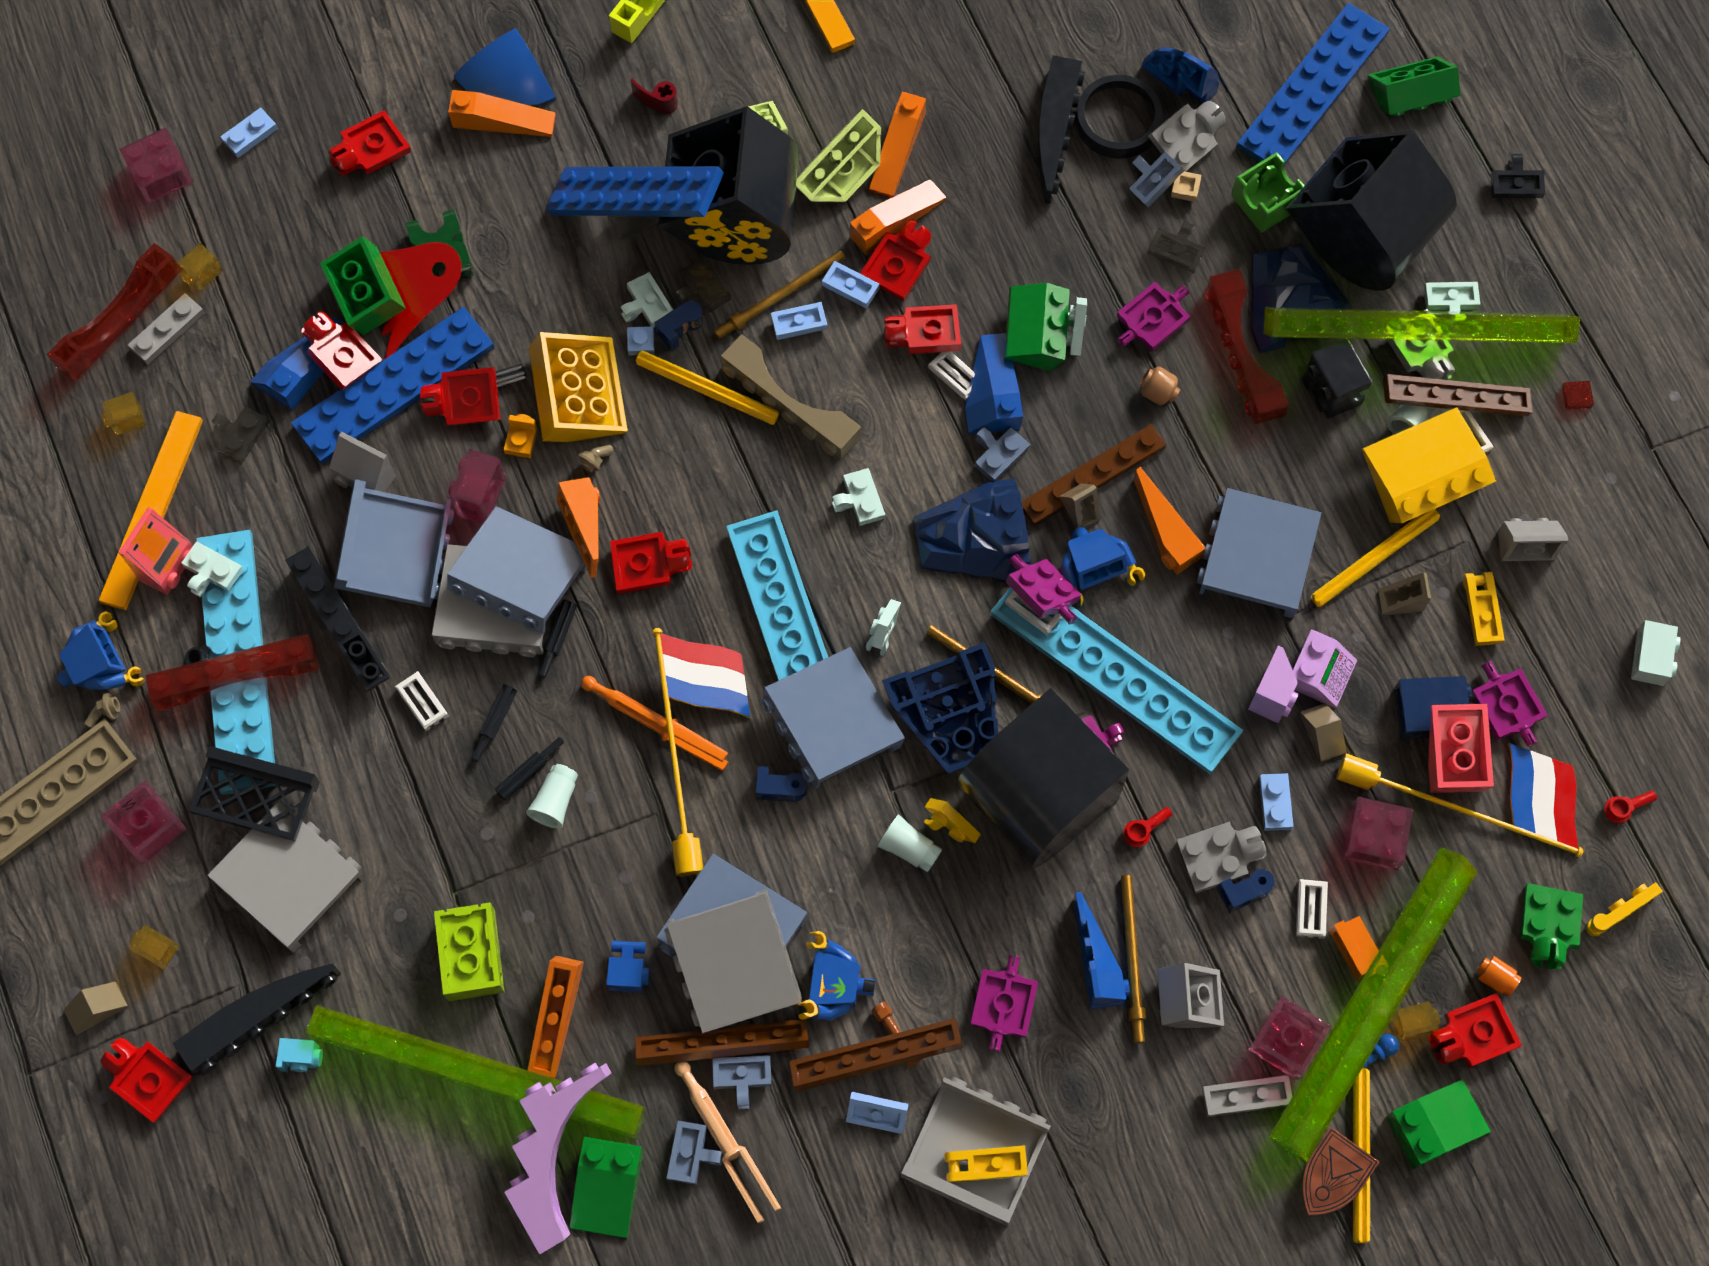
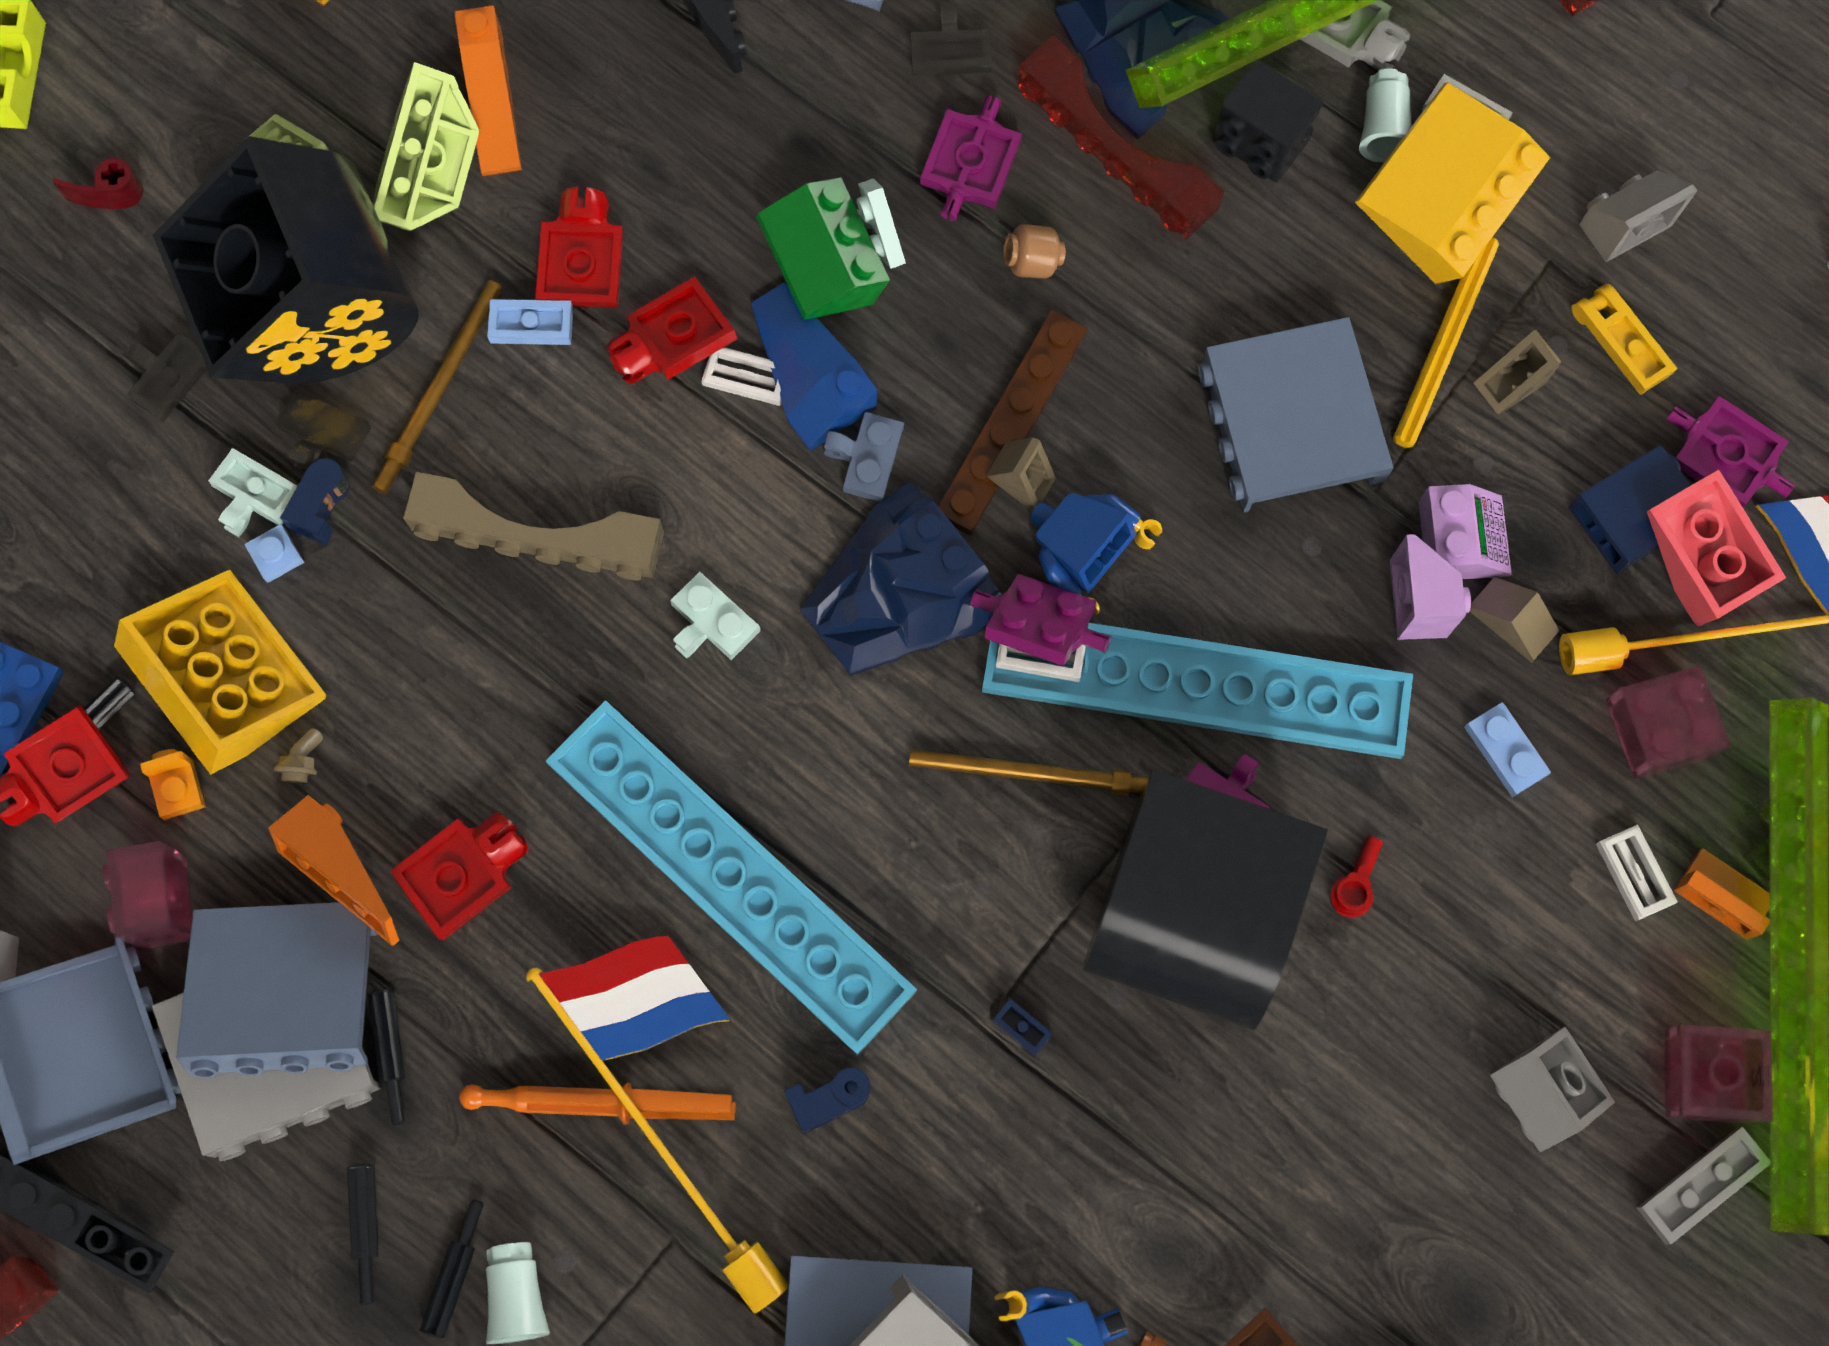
camera: 30 degrees left, 5 degrees up
white tile [395,672,449,731] -> none
blue plate [546,166,724,217] -> none
yellow axle [636,351,779,425] -> none
sand blue panel [761,647,905,789] -> none
light blue plate [771,302,827,340] -> none
slope [850,180,946,255] -> none
light aqua plate [866,599,901,656] -> none
light aqua plant [877,814,942,873] -> none
dark blue wedge [882,642,998,774] -> none
yellow plate [924,798,981,843] -> none
magenta plate [970,955,1038,1052] -> none
blue wedge [1073,892,1130,1009] -> none
pearl gold bar [1121,875,1146,1044] -> none
orange slope [1134,467,1206,575] -> none
light grey plate [1177,822,1266,893] -> none
dark blue leg [1217,869,1275,914] -> none
plate [1383,374,1533,416] -> none
none -> dark blue piece [992,998,1053,1057]

